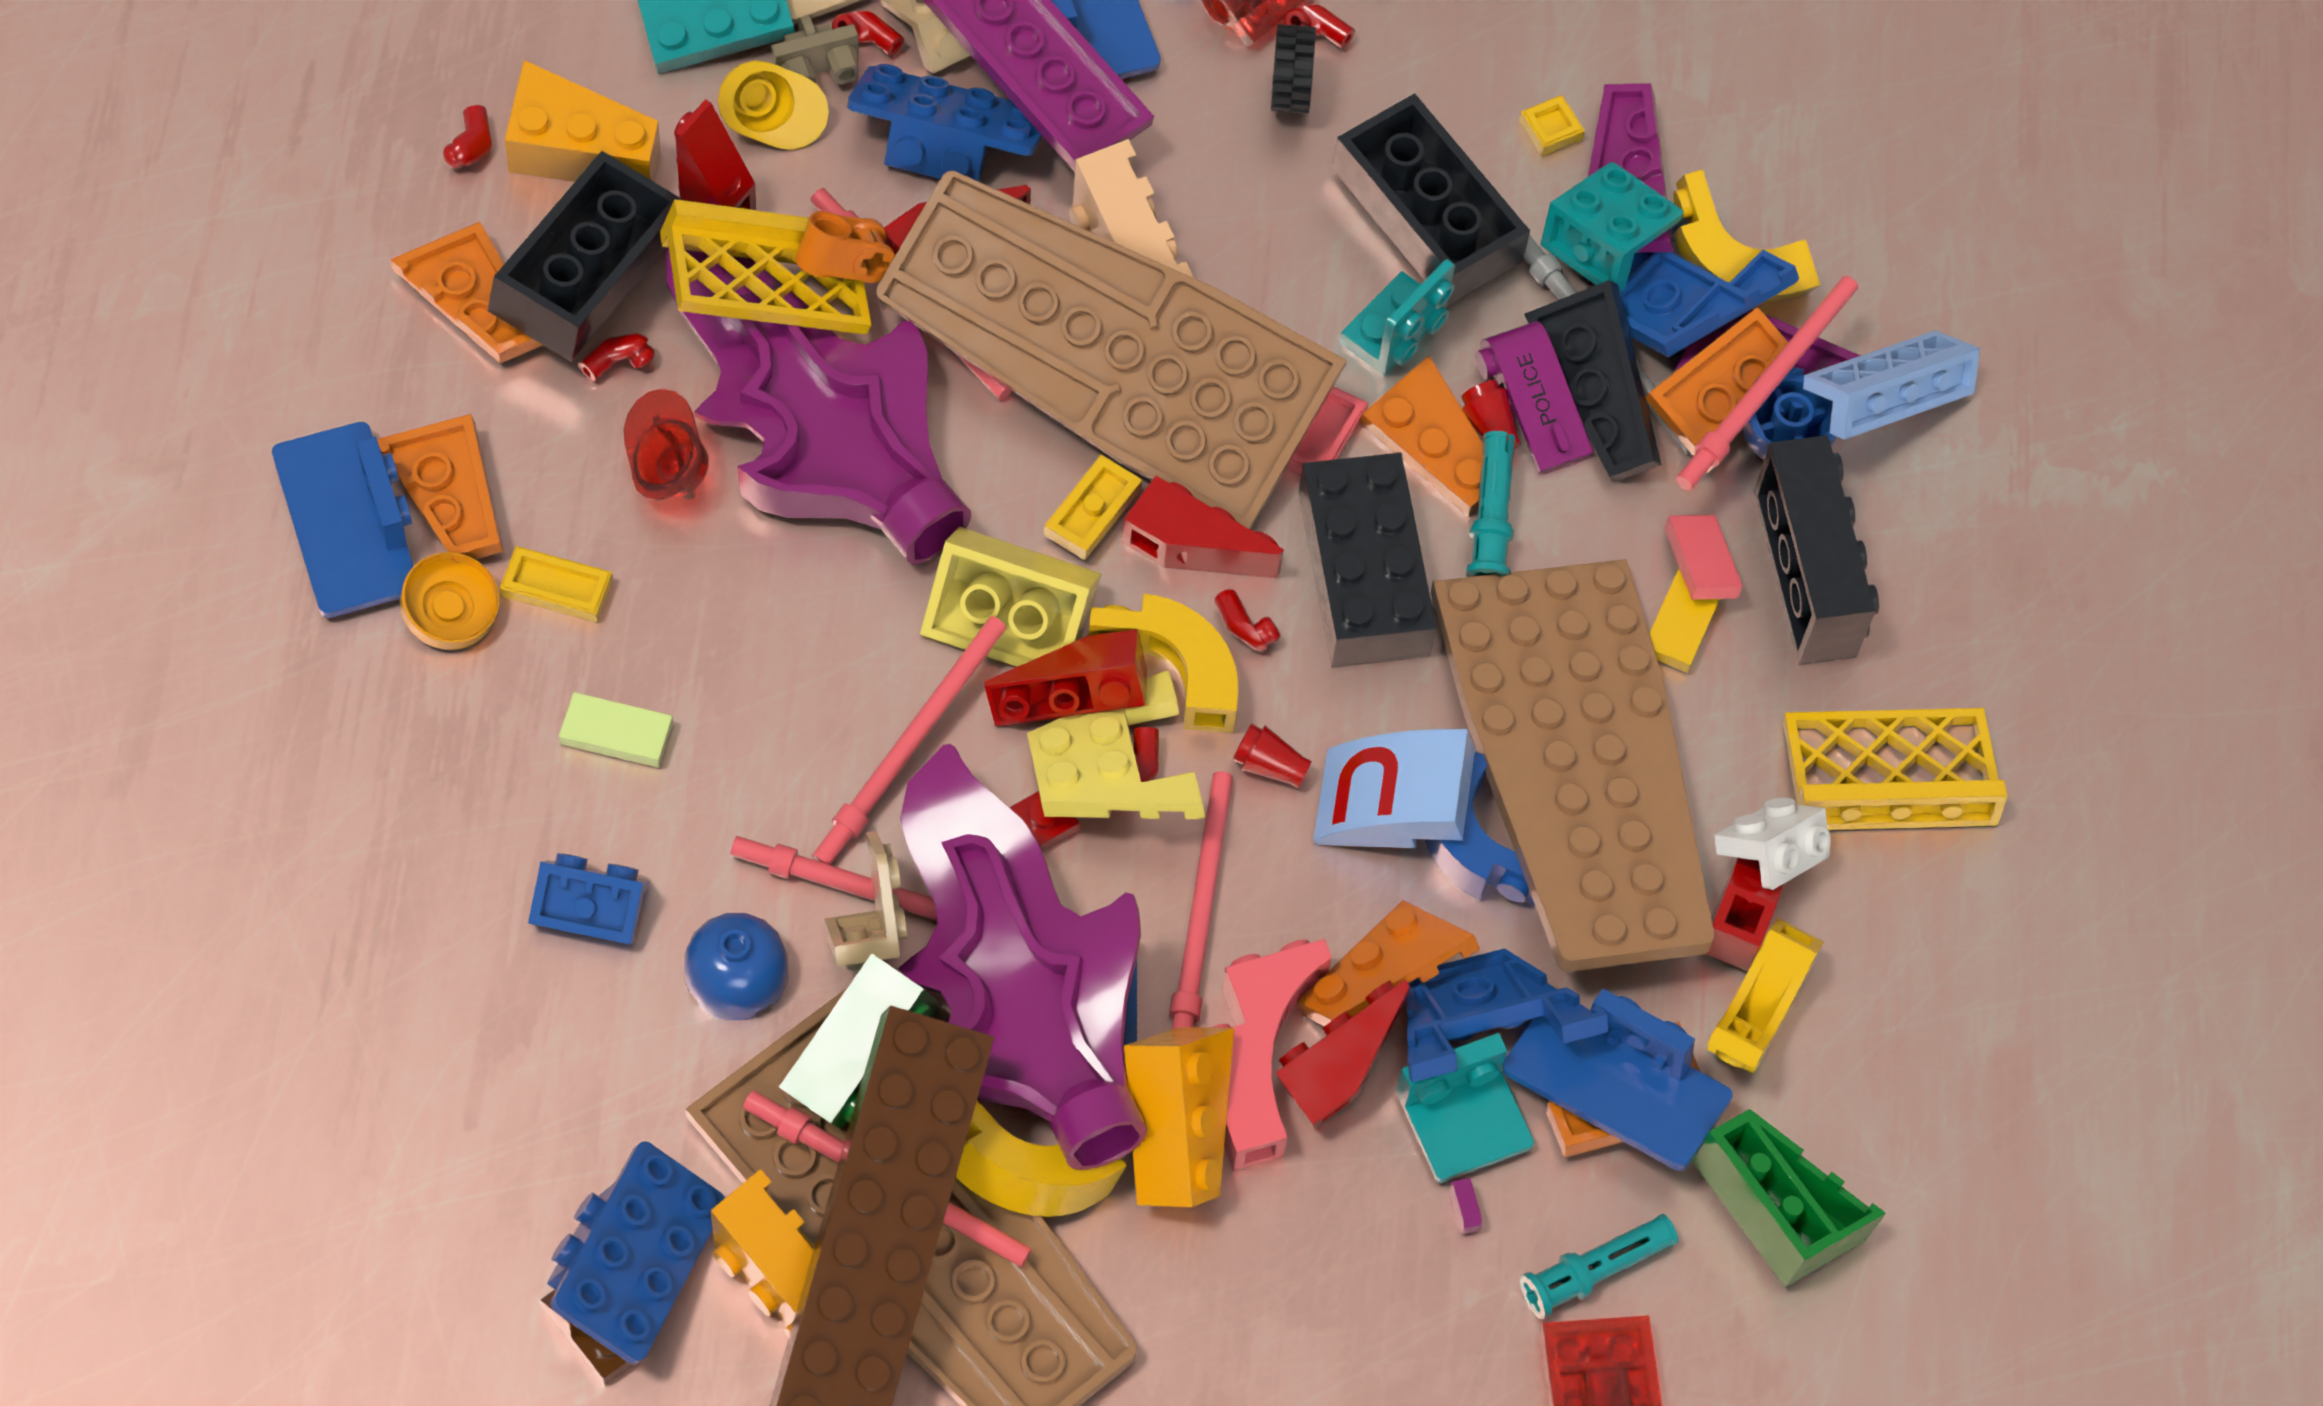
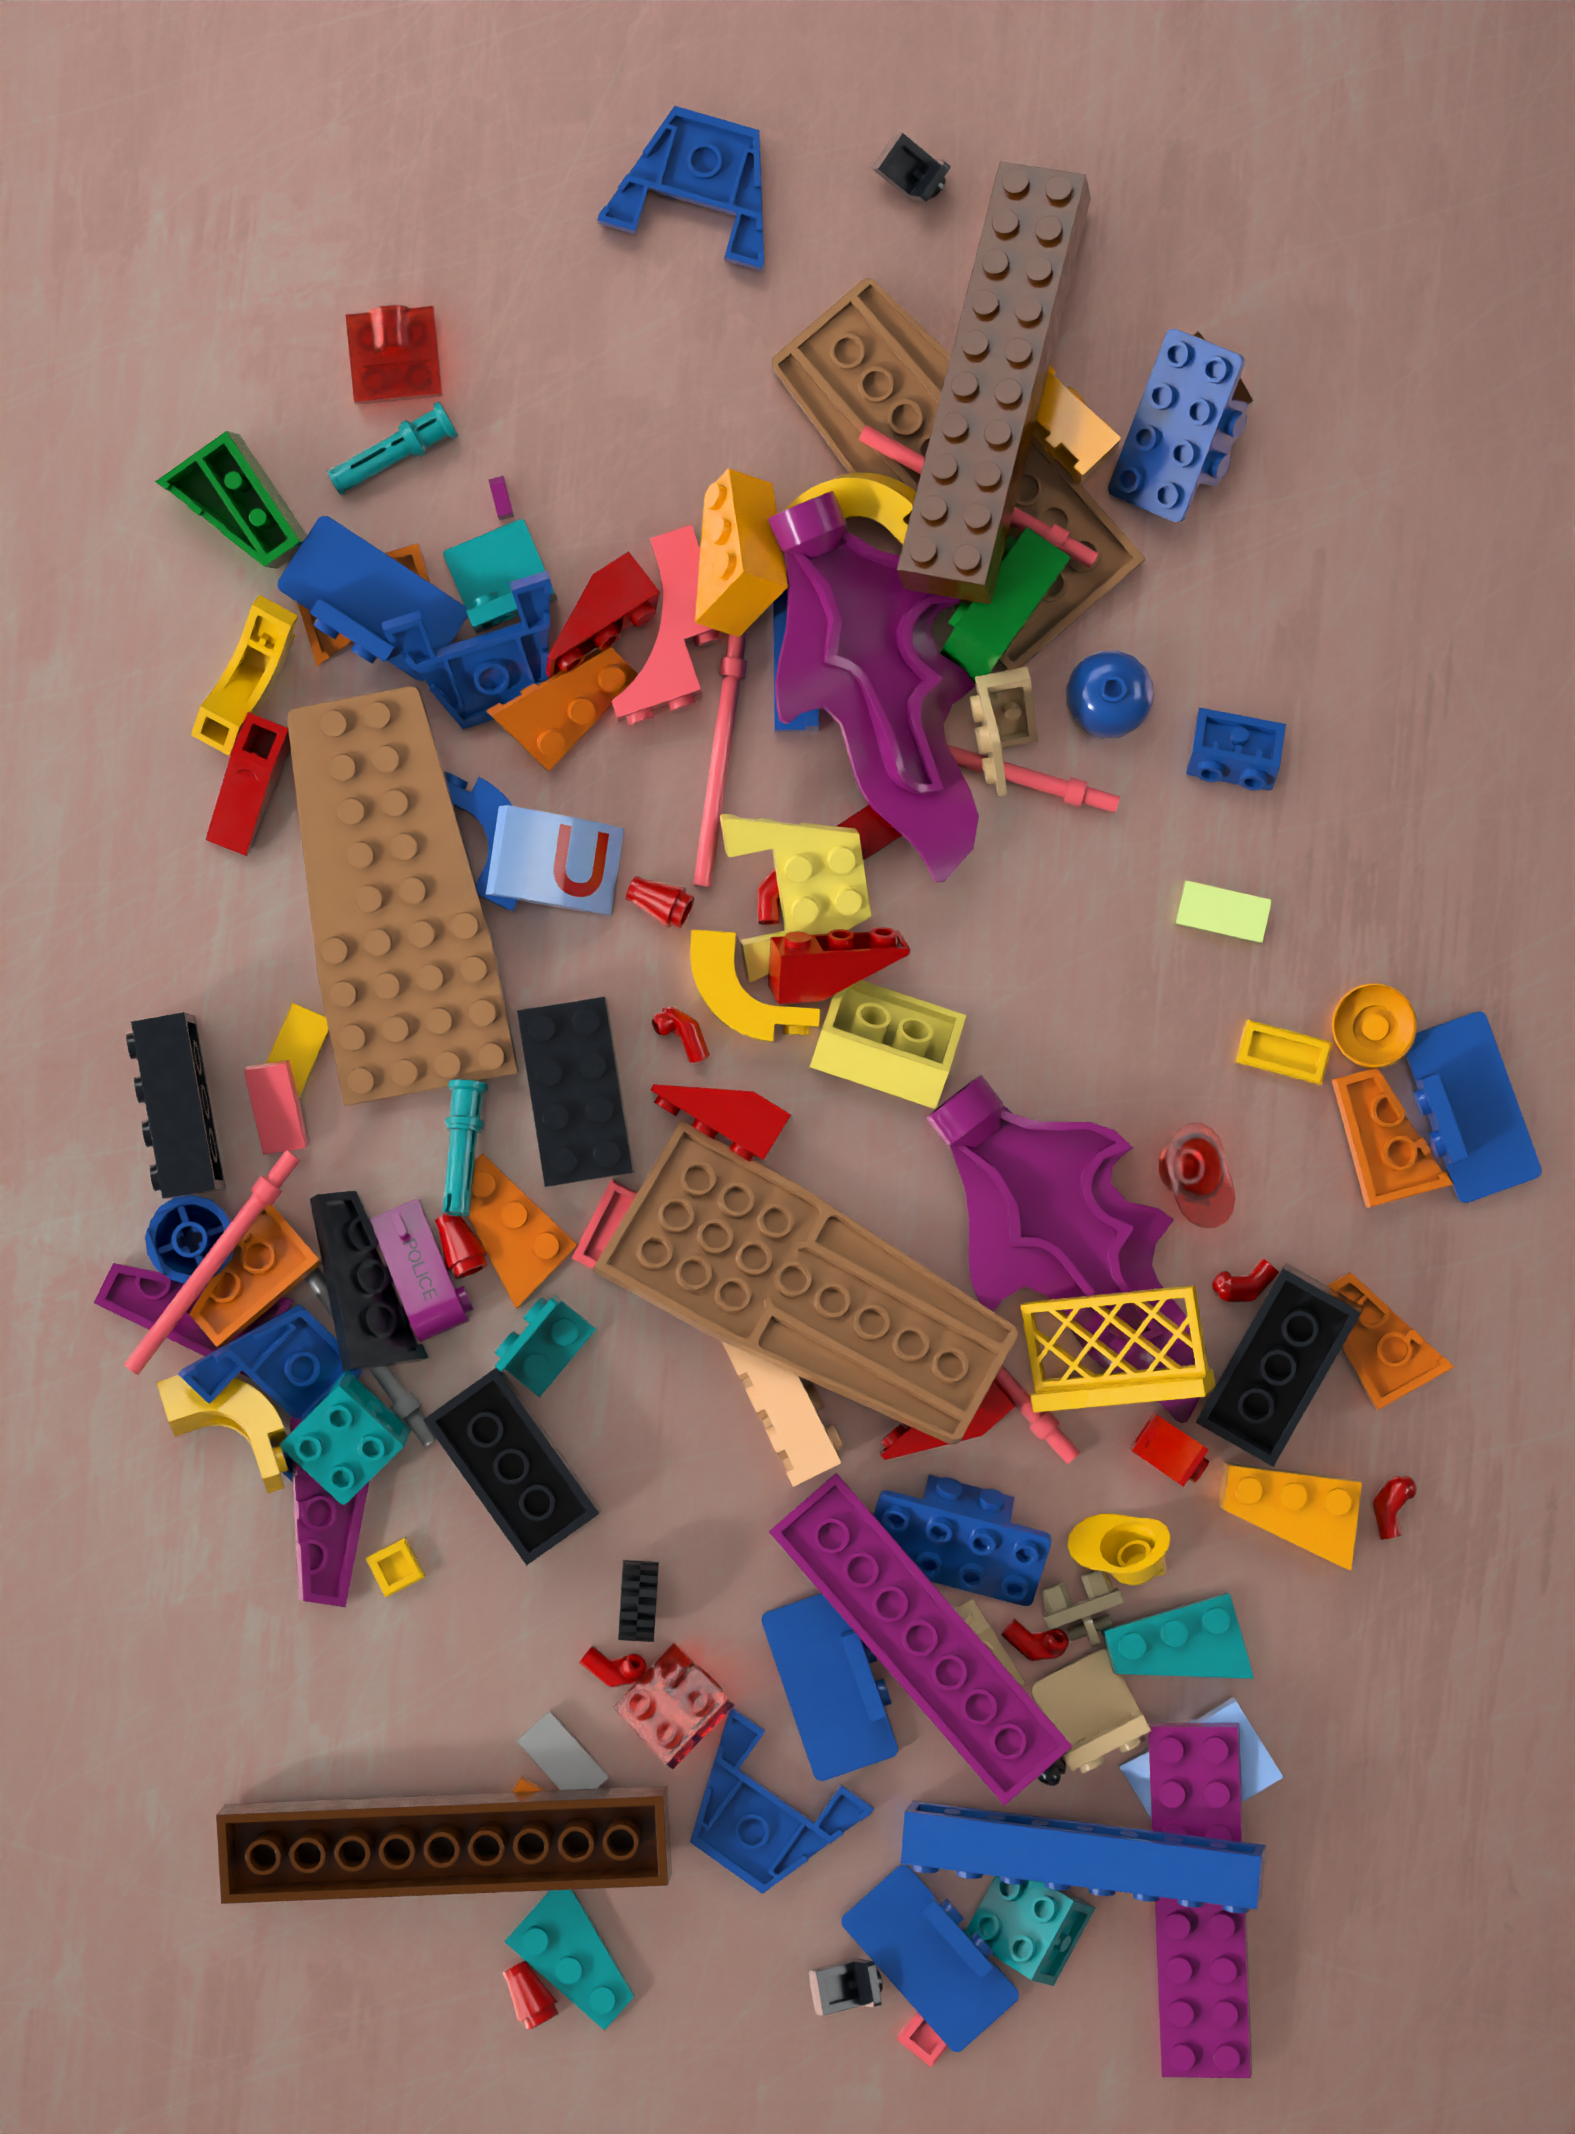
camera: 175 degrees left, 25 degrees up
orange piece [795,211,895,283] -> none
coral bar [812,616,1007,865] -> none
yellow plate [1044,455,1142,561] -> none
white bracket [1714,798,1831,890] -> none
yellow fence [1783,708,2008,830] -> none
light blue fence [1803,330,1980,440] -> none

